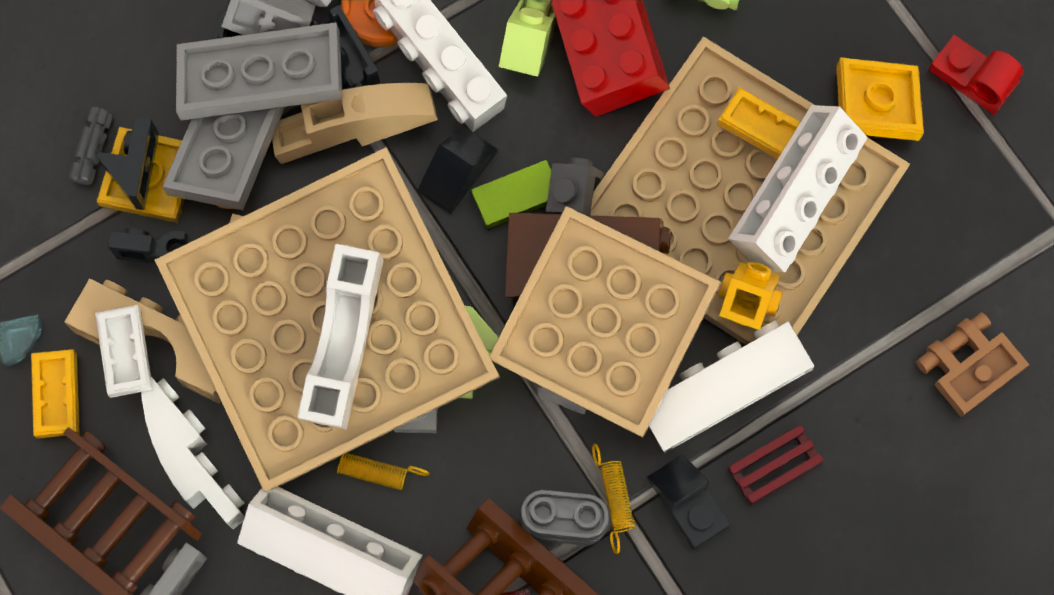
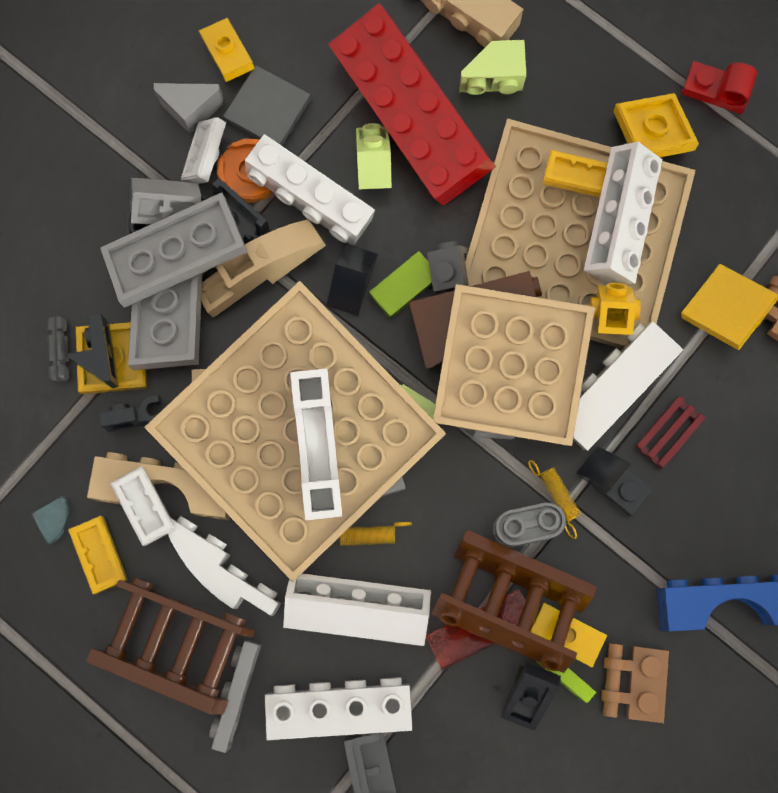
camera: 20 degrees left, 5 degrees up
none -> yellow tile [681,264,778,350]

